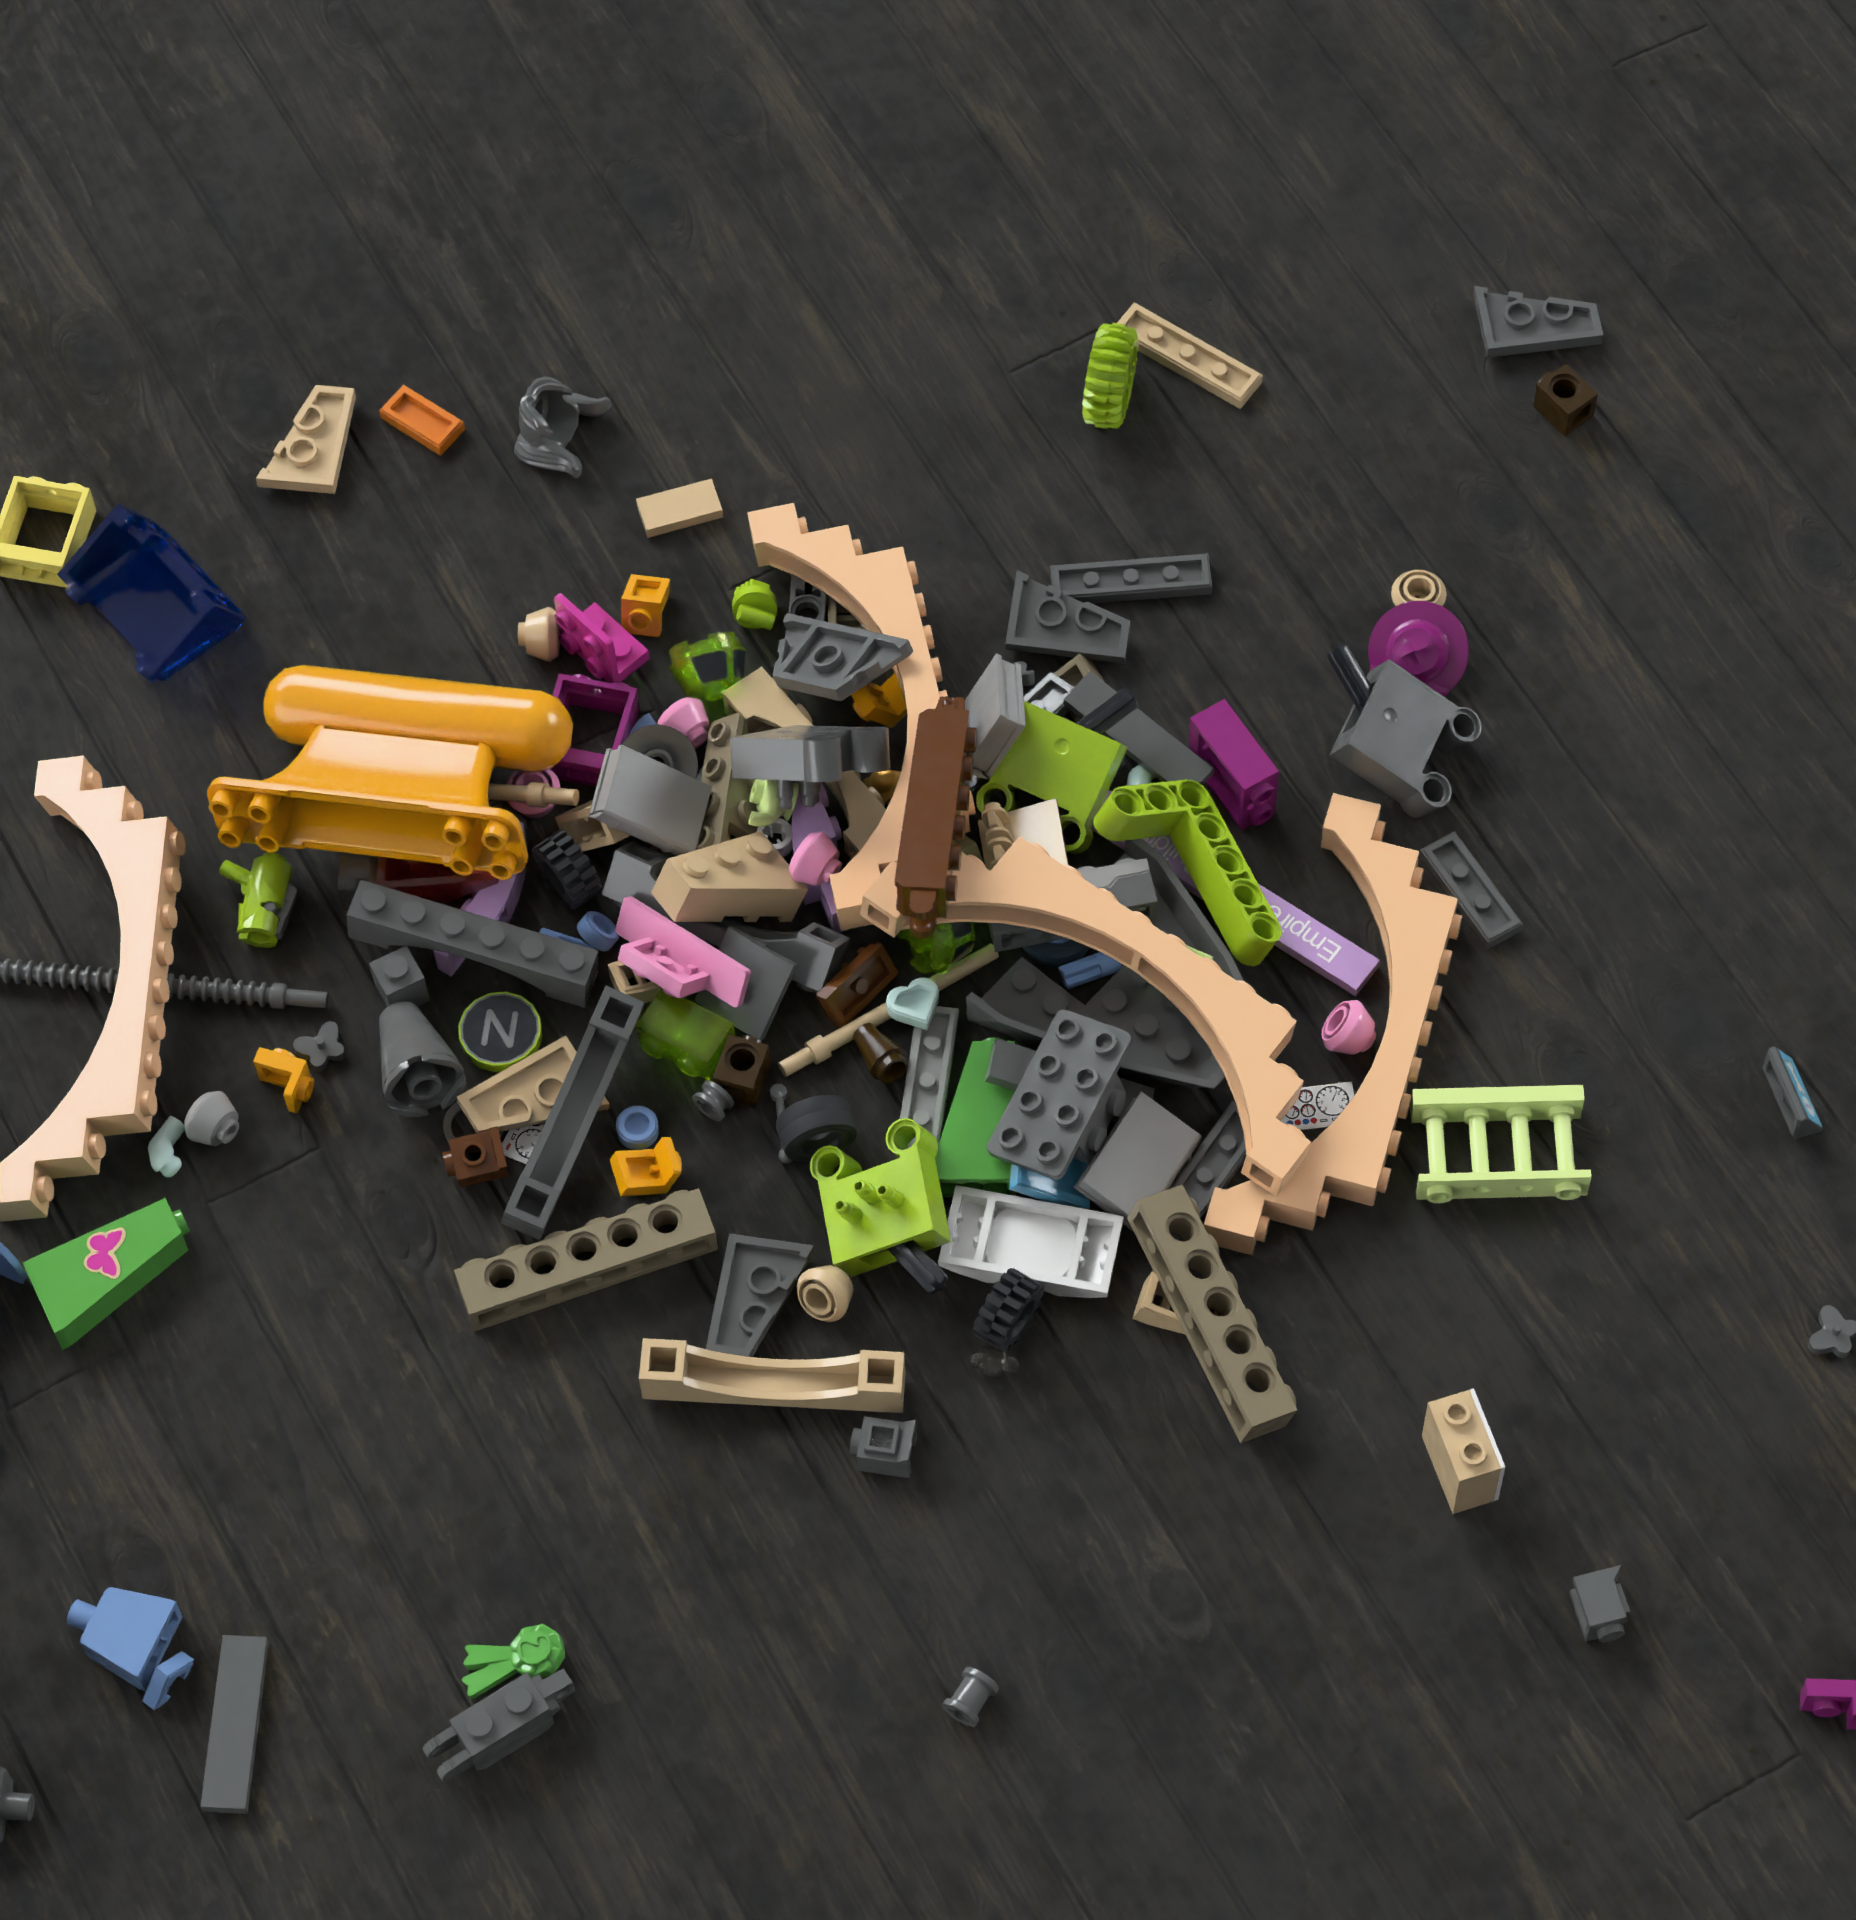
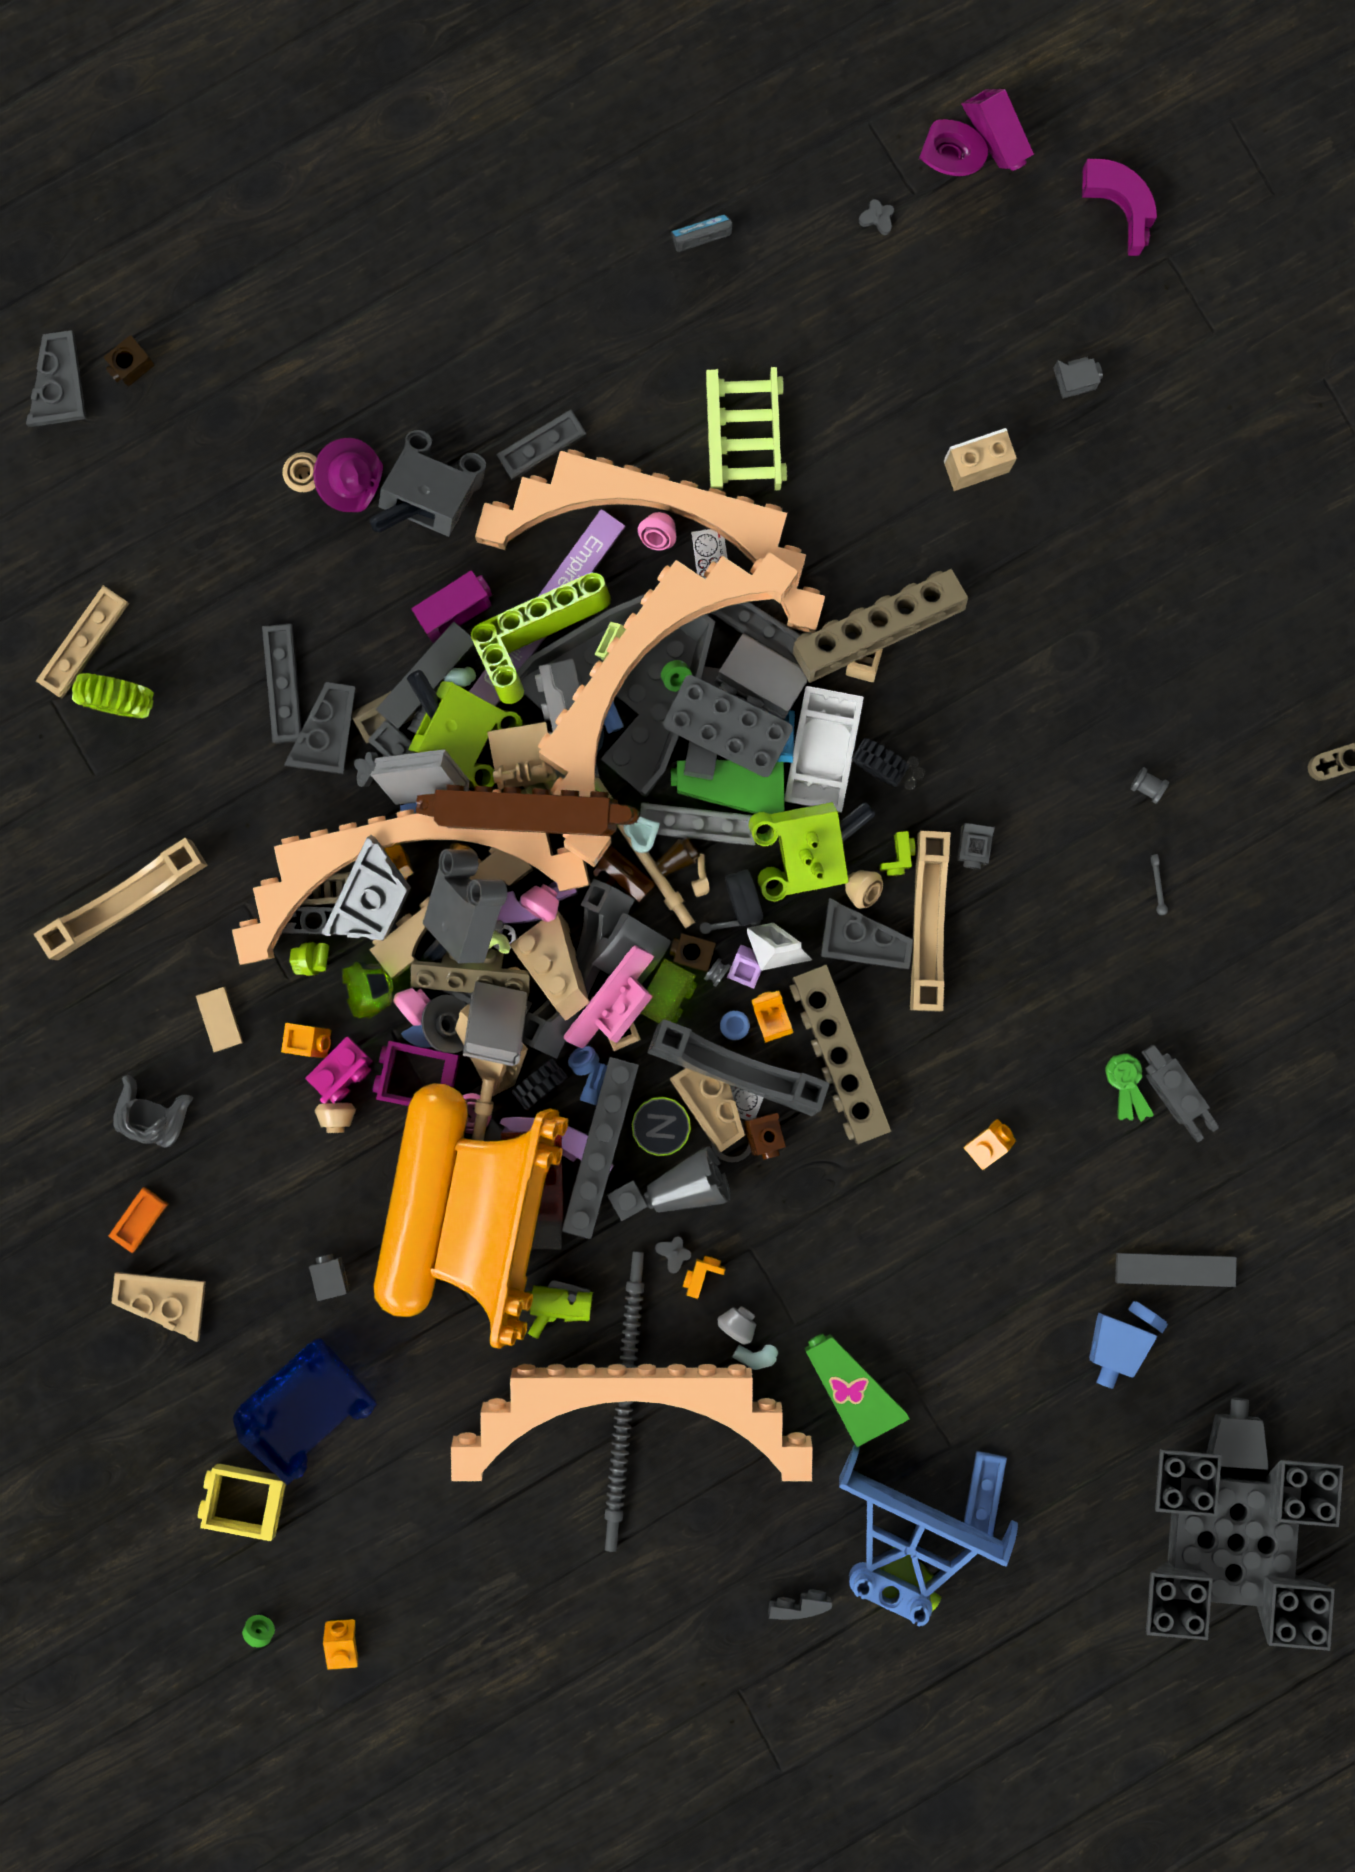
camera: 95 degrees left, 25 degrees up
none -> tan arch [34,838,208,960]
none -> dark grey brick [309,1253,350,1301]
none -> bright green tile [661,660,692,692]
none -> tan hand [691,854,710,897]
none -> lavender slope [727,945,761,989]
none -> white slope [747,923,812,971]
none -> lime bracket [879,831,916,876]
none -> light orange bracket [964,1119,1016,1170]
none -> dark grey hinge [1151,854,1168,915]

